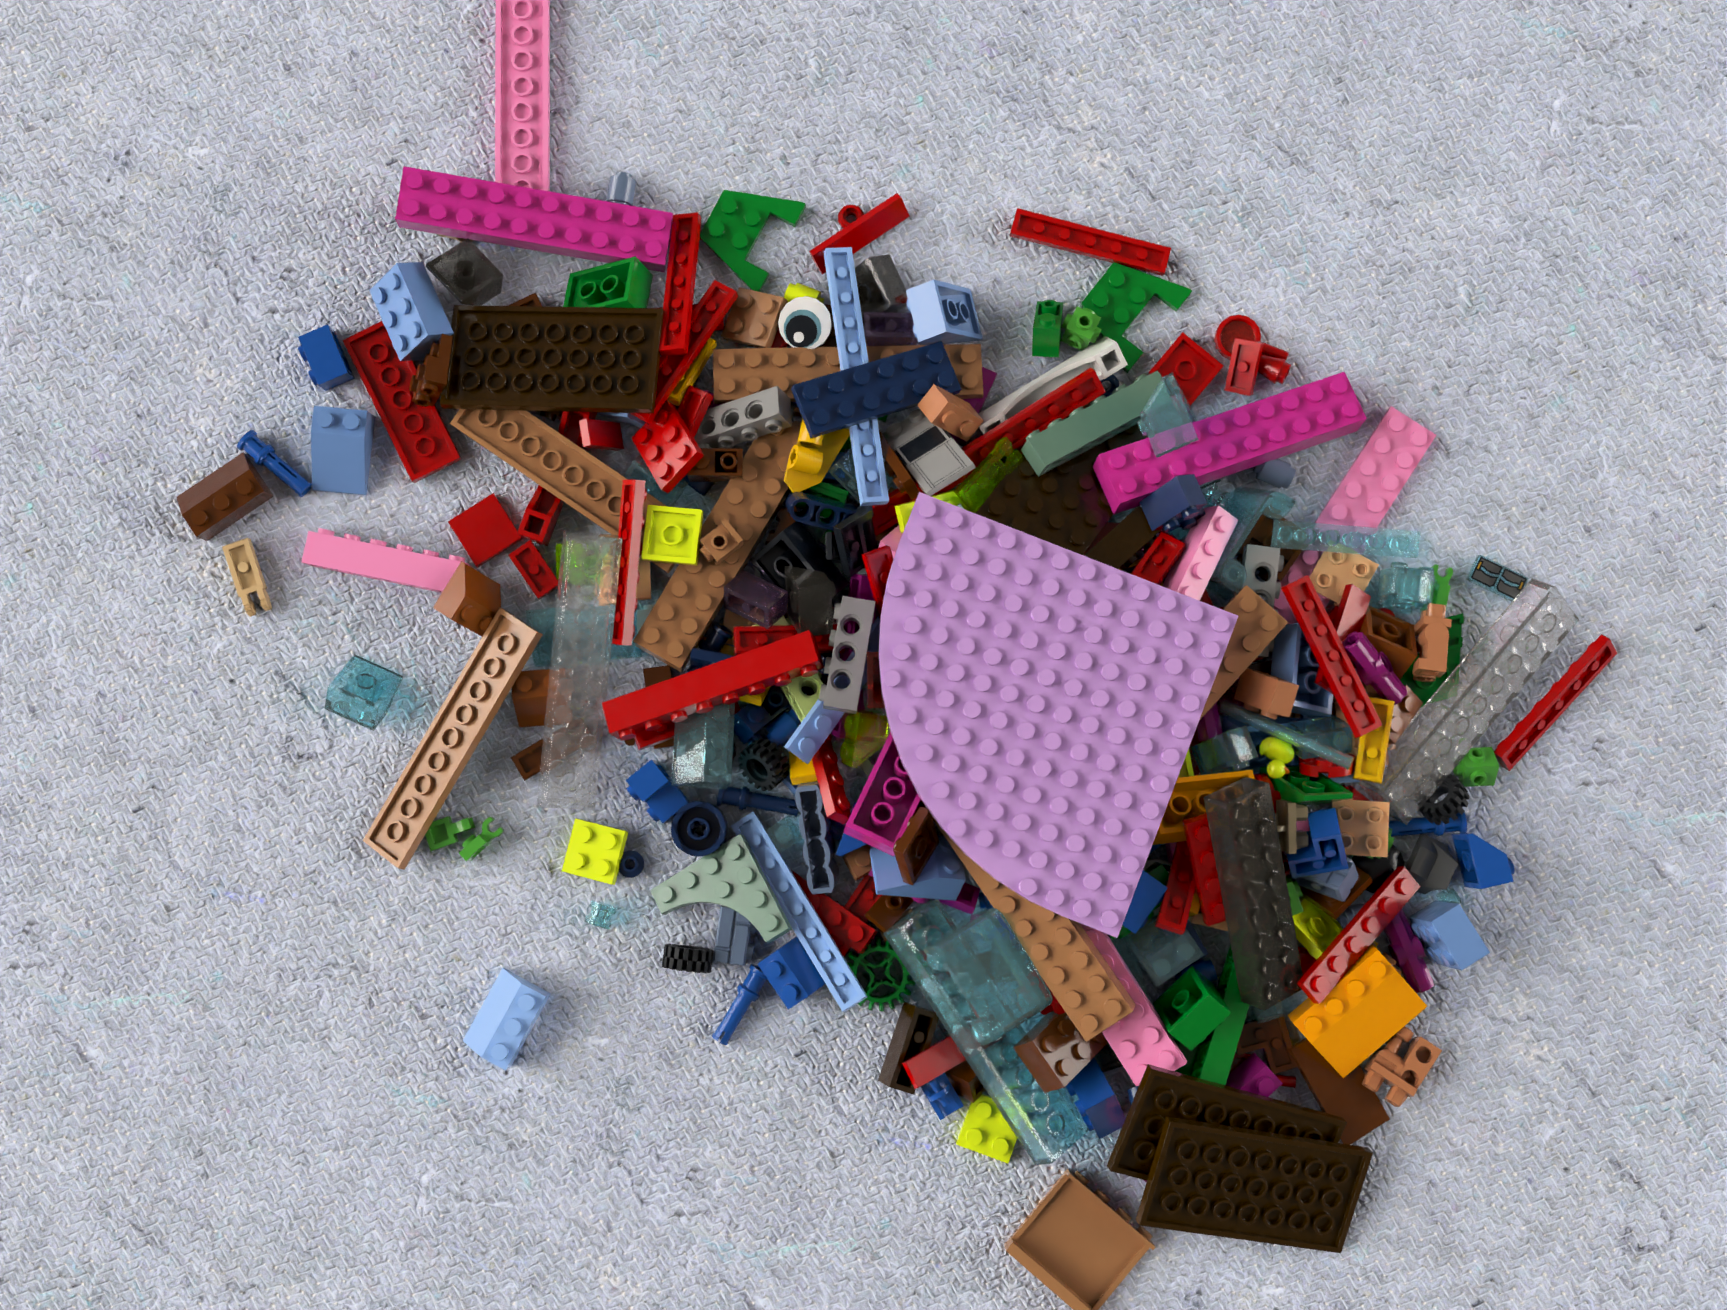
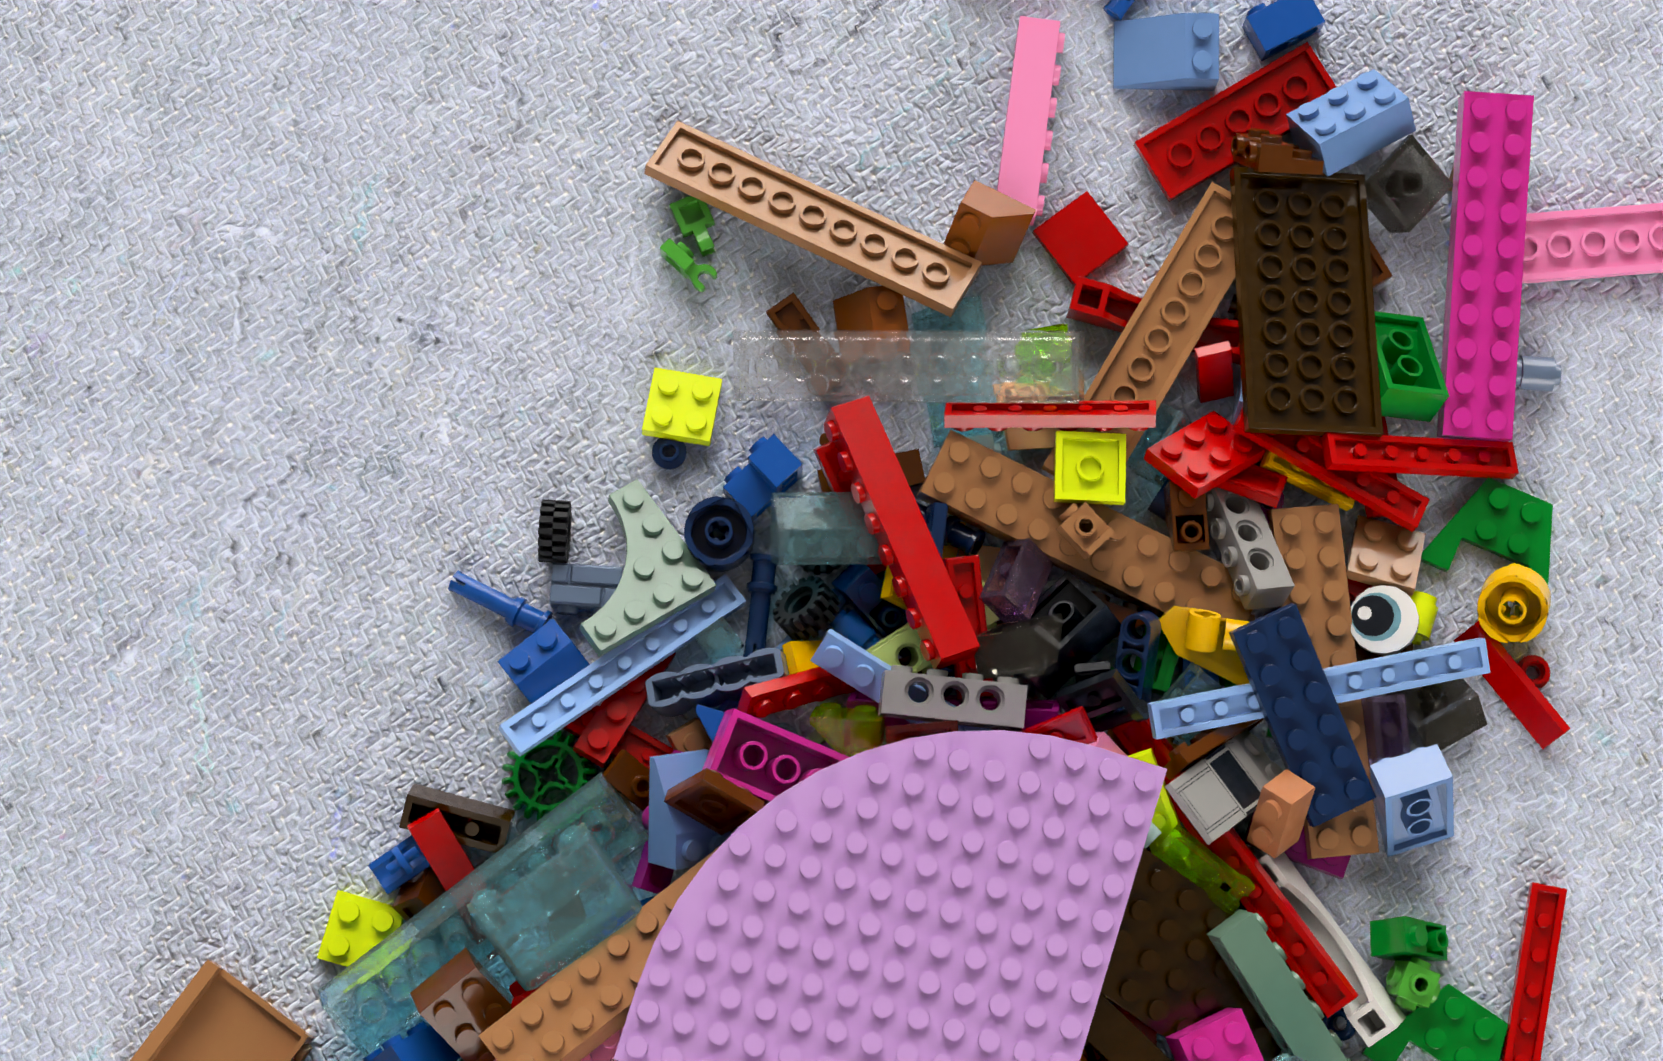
camera: 80 degrees right, 5 degrees down
clear light blue slope [324,654,403,731] -> none
light blue slope [463,968,551,1071] -> none
red plate [508,540,562,600] -> none
clear light blue wheel [584,900,617,929] -> none
none -> yellow brick [1477,563,1551,643]

